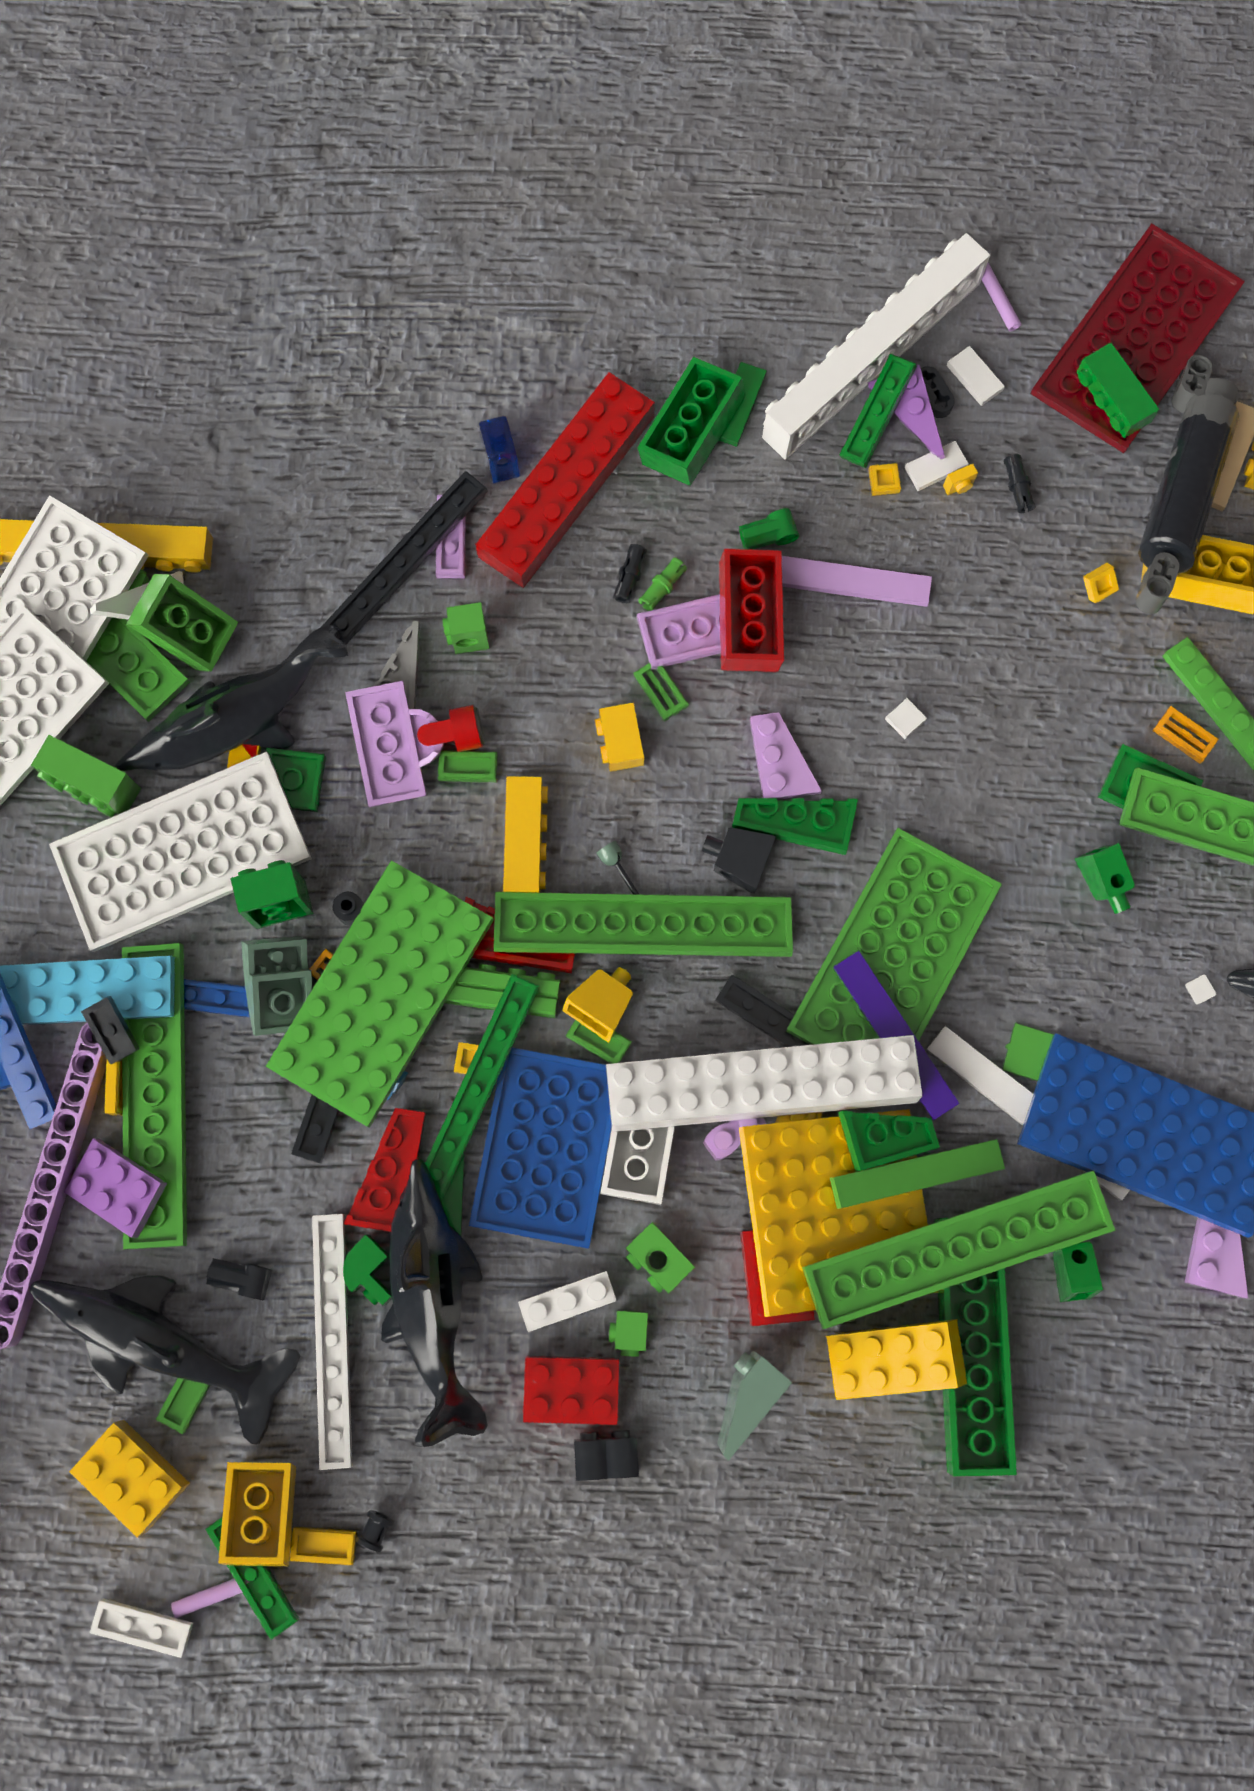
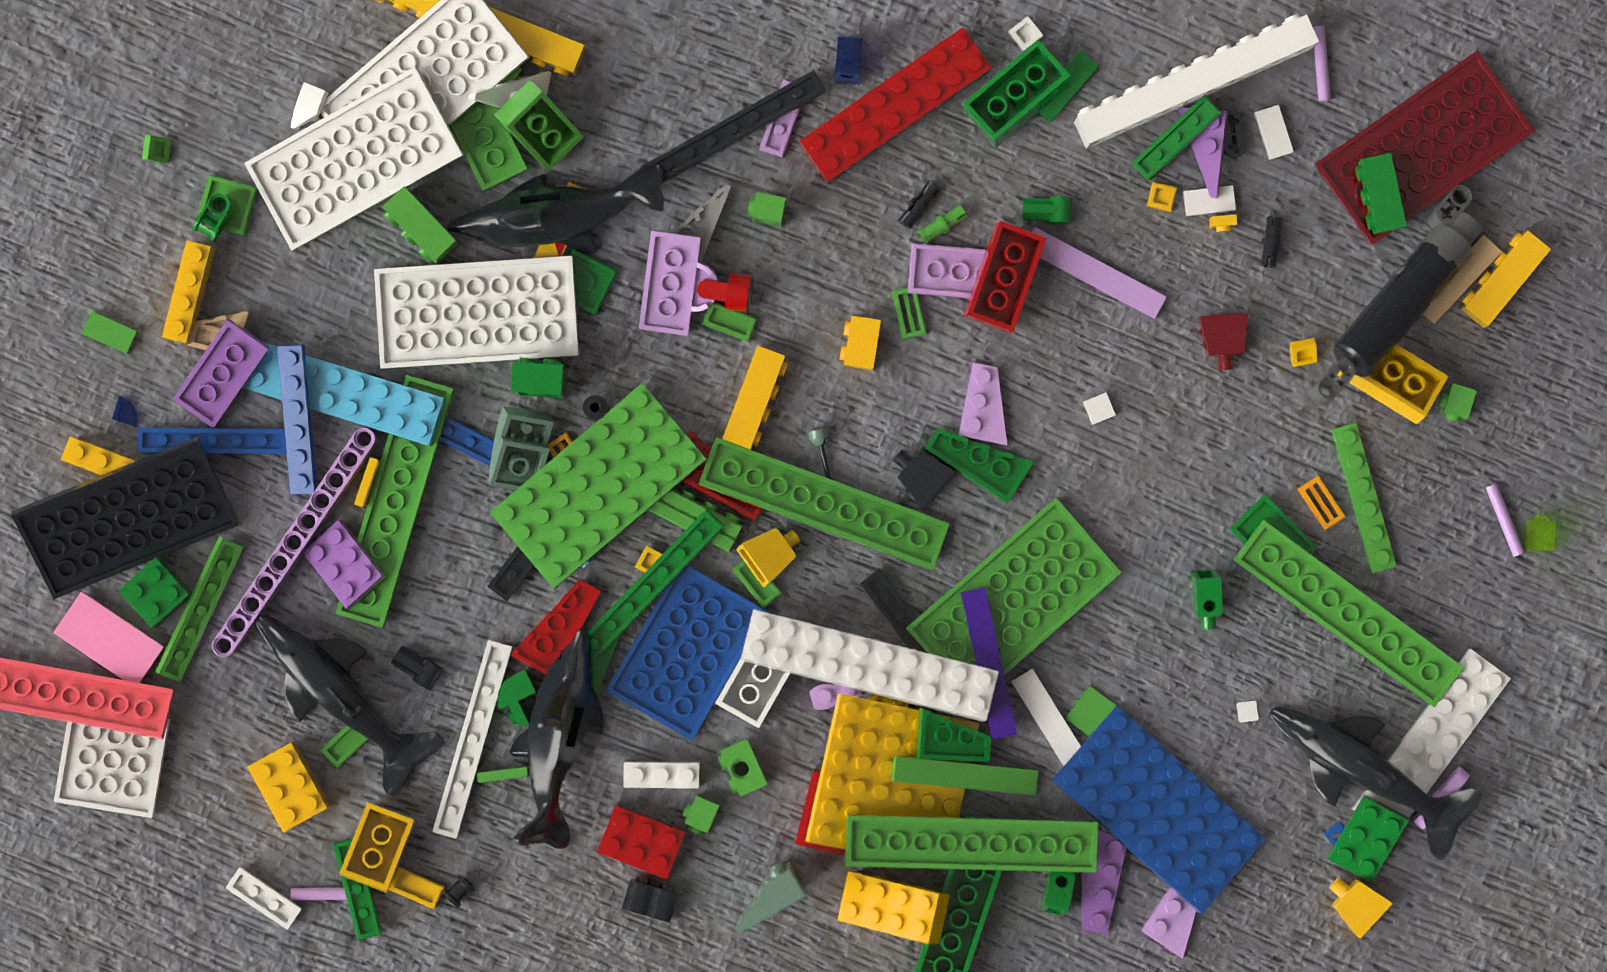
camera: 25 degrees right, 10 degrees up
black plate [81,996,140,1065] -> none
none -> bright green tile [477,766,530,783]
none -> white plate [1008,16,1043,52]
none -> medium lavender wing [1080,830,1126,934]
none -> dark red torso [1198,313,1248,371]

